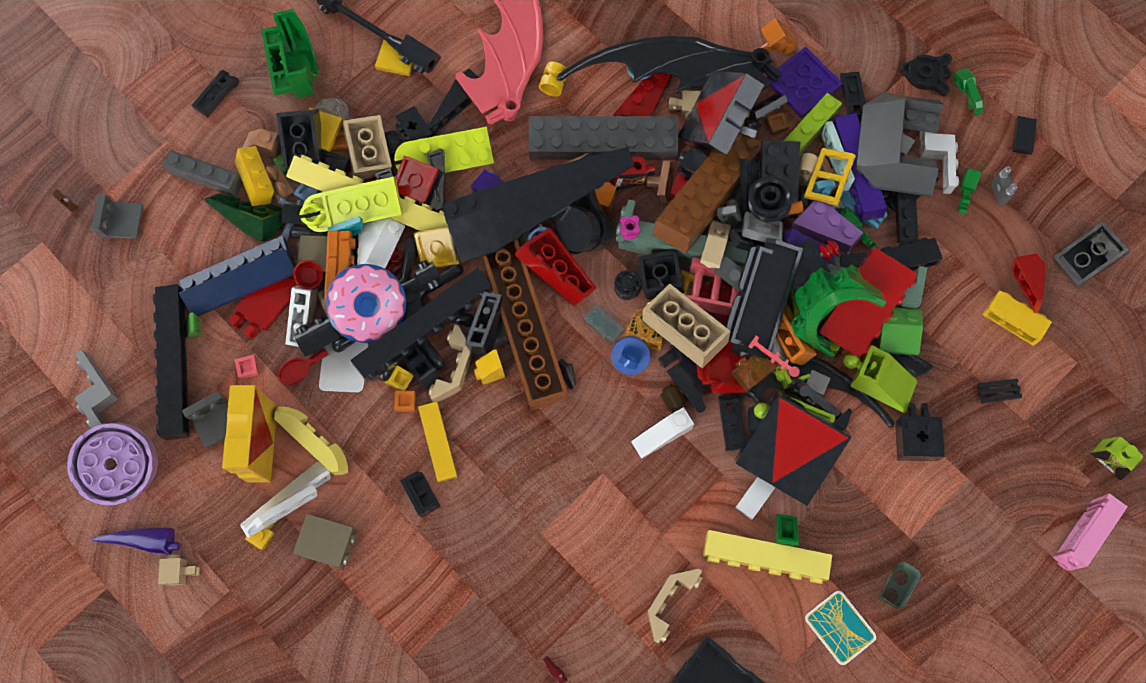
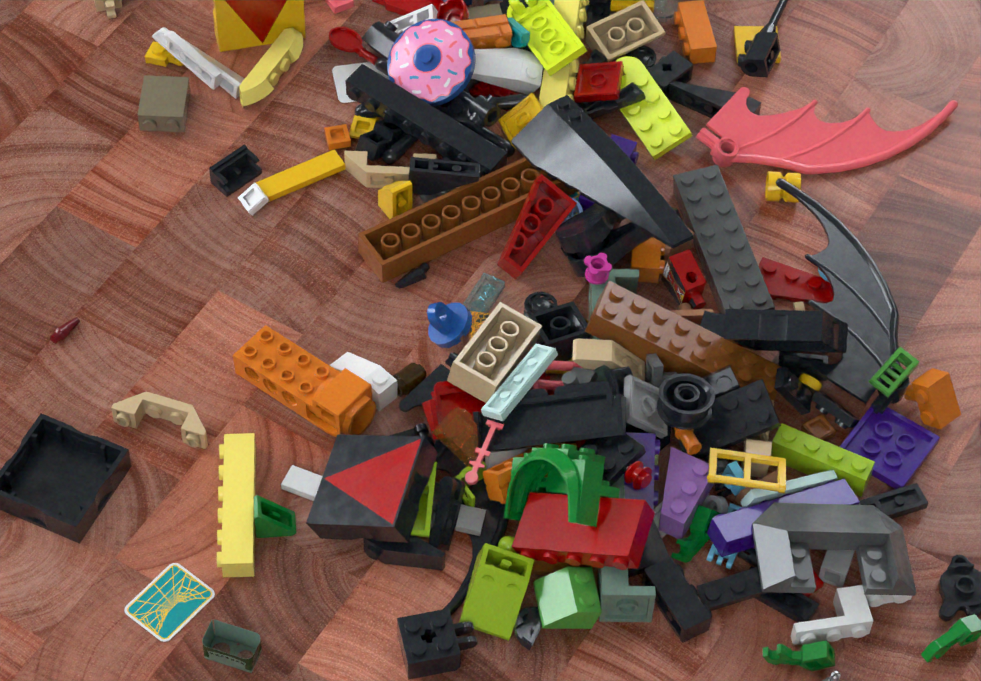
camera: 70 degrees right, 20 degrees down
none -> orange brick [233,325,376,437]
none -> white tile [238,183,270,216]
none -> light aqua tile [481,344,558,421]
none -> orange brick [674,0,717,64]
none -> bright green slope [869,347,920,397]

